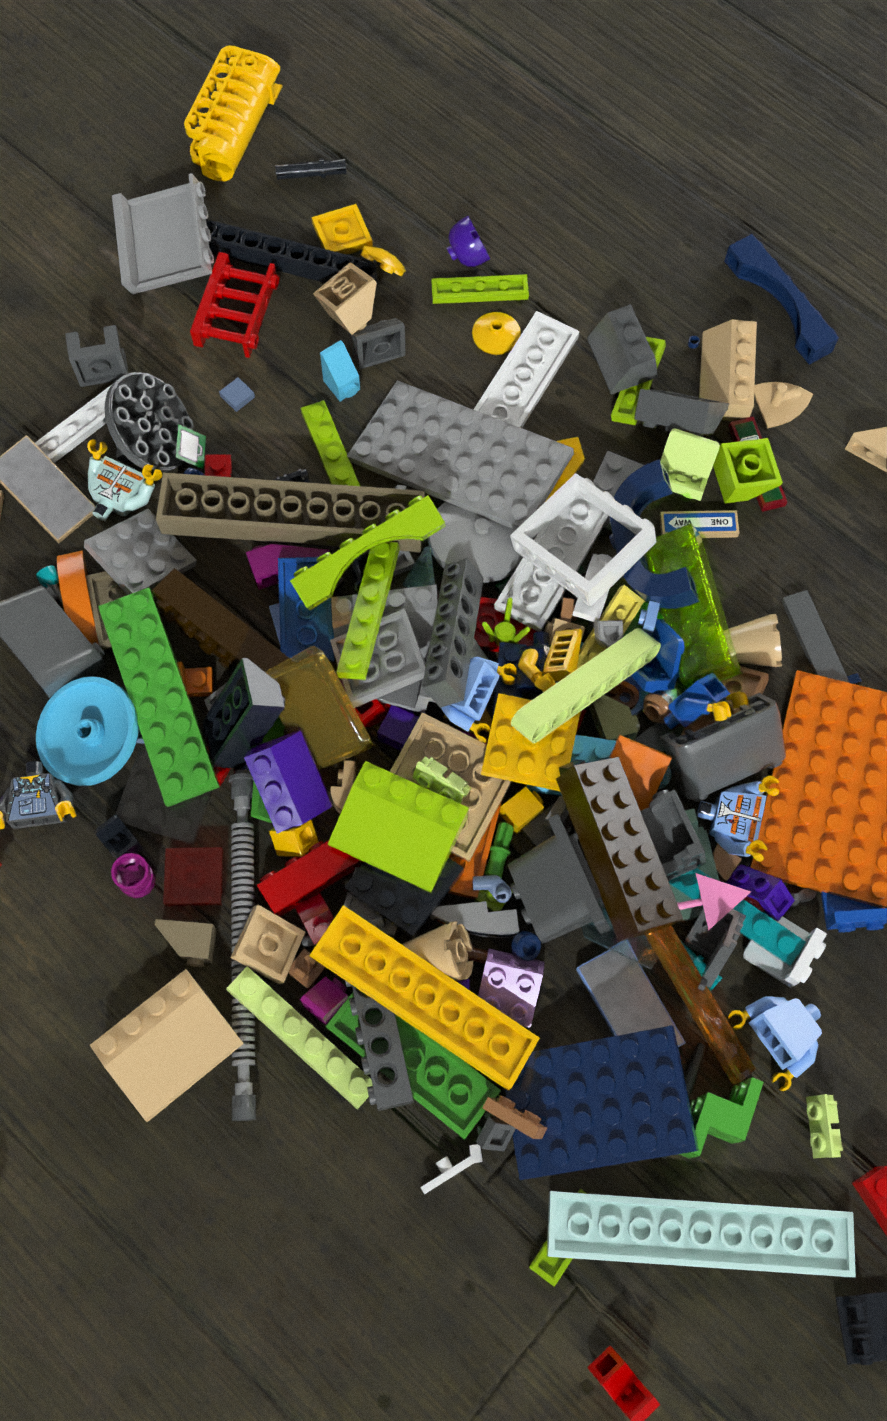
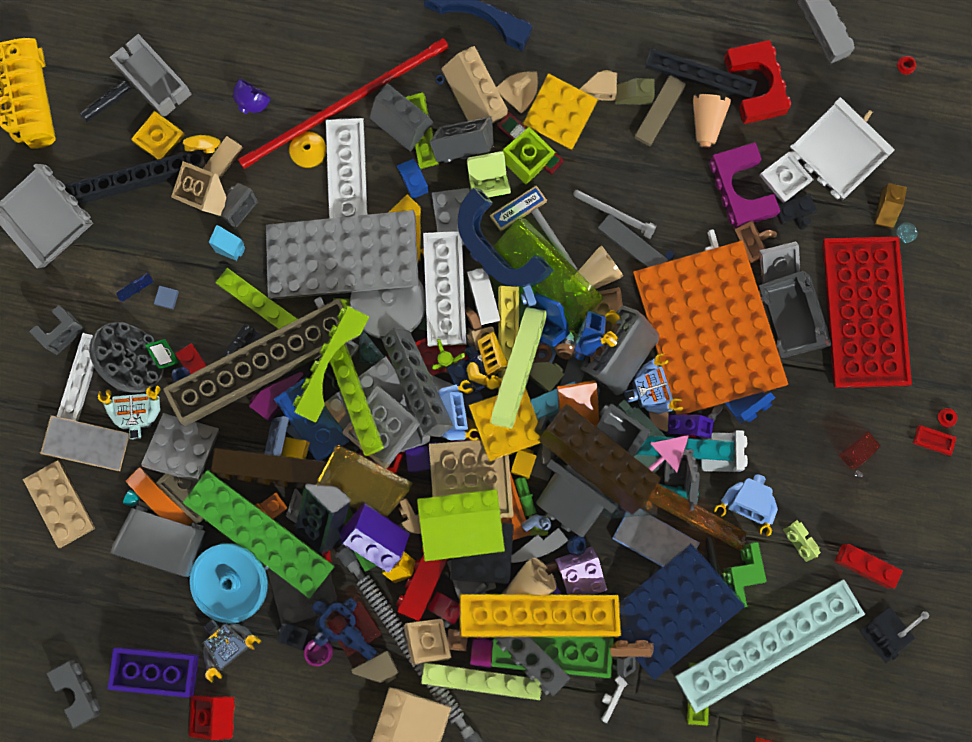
camera: 35 degrees left, 10 degrees up
red fence [190,252,279,358] -> none
yellowish green hinge [412,756,472,804] -> none
lime tile [431,274,529,304] -> none
white window [510,473,656,607] -> none
light grey tile [594,620,623,649] -> none
none -> light grey piece [110,34,191,117]
none -> clear blue axle [116,272,154,302]
none -> tan tile [203,136,243,180]
none -> red piece [238,38,449,169]
none -> sand blue plate [264,416,289,456]
none -> yellow slope [281,437,310,459]
none -> dark blue piece [312,598,377,661]
none -> blue slope [397,159,428,199]
none -> yellow plate [523,73,598,150]
none -> light grey bar [531,208,578,274]
none -> light grey piece [573,190,657,239]

